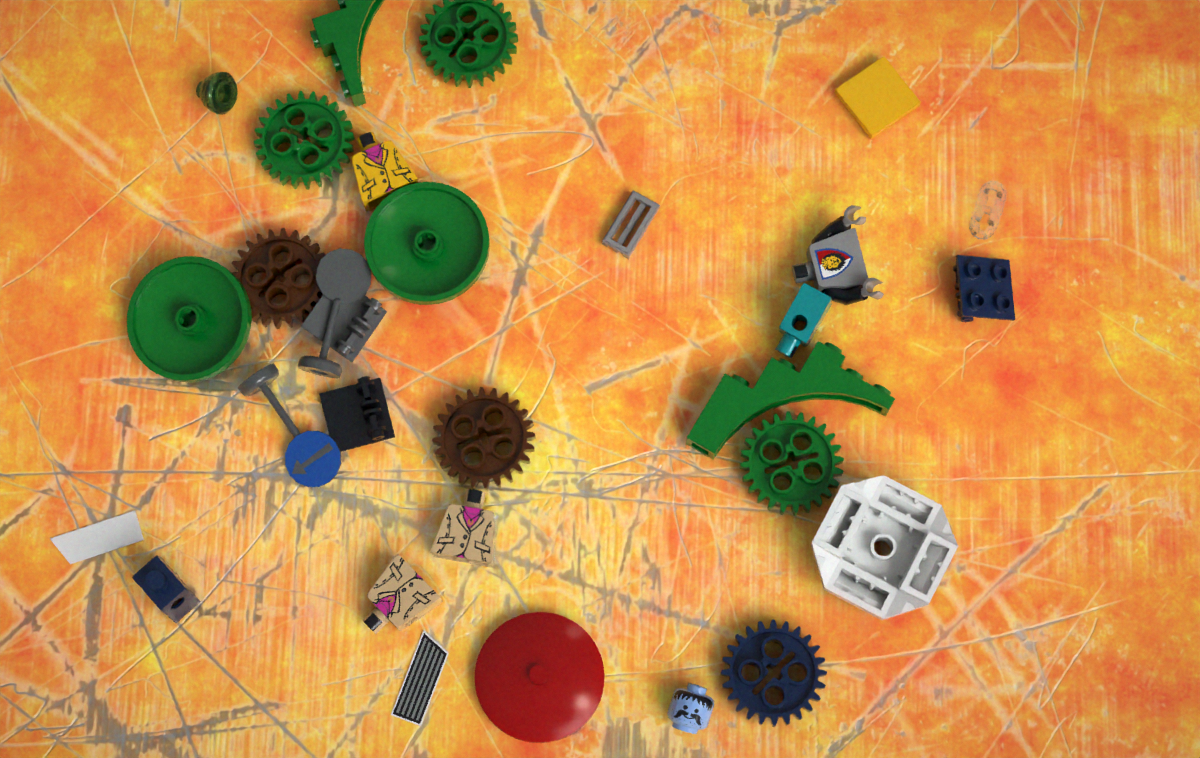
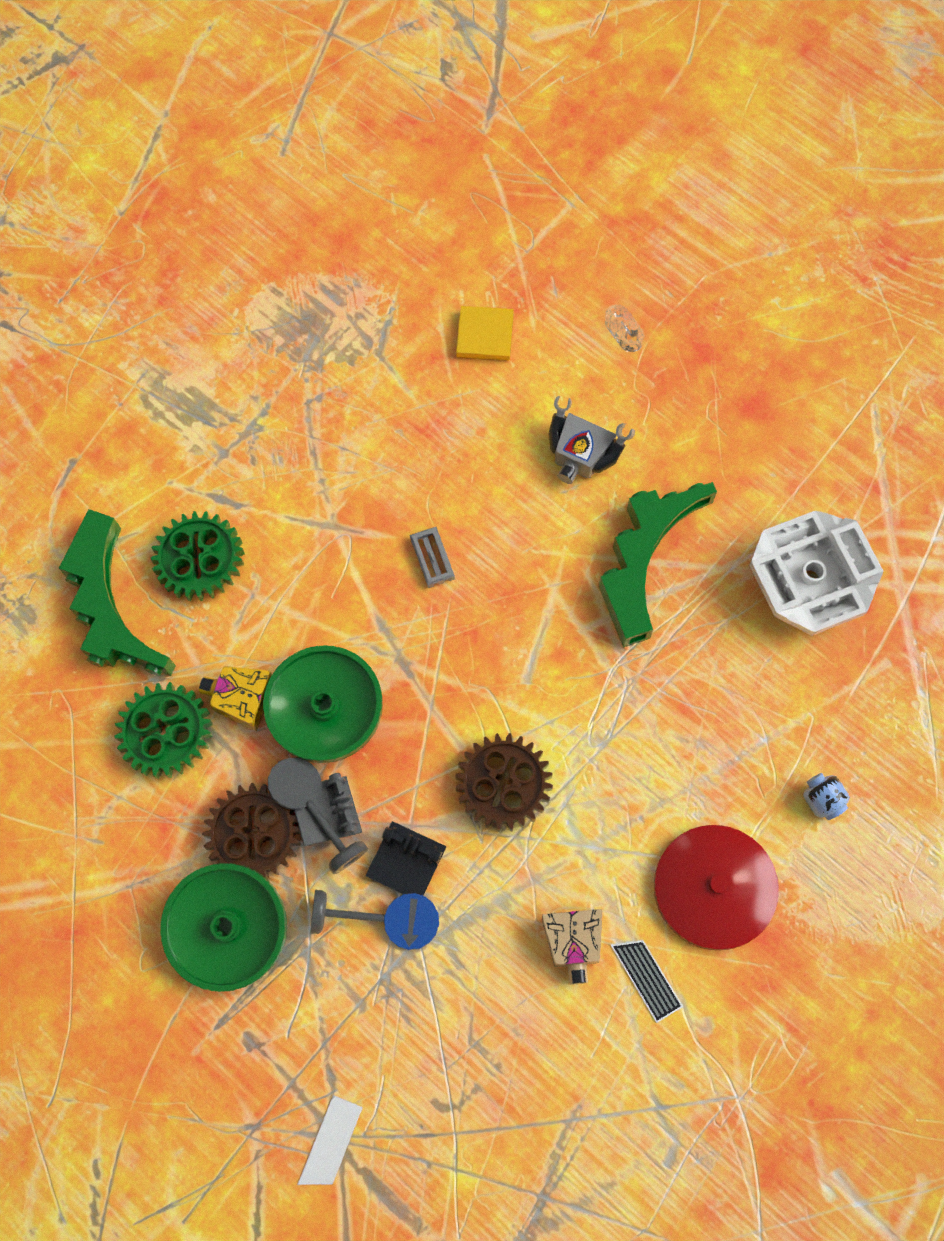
camera: 50 degrees left, 5 degrees down
dark blue torso [132,555,201,623] -> none
clear green brick [196,72,238,115] -> none
tan torso [431,489,495,568] -> none
dark blue gear [720,620,827,727] -> none
green gear [740,411,844,516] -> none
teal torso [775,283,832,359] -> none
dark blue hinge [953,255,1015,322] -> none

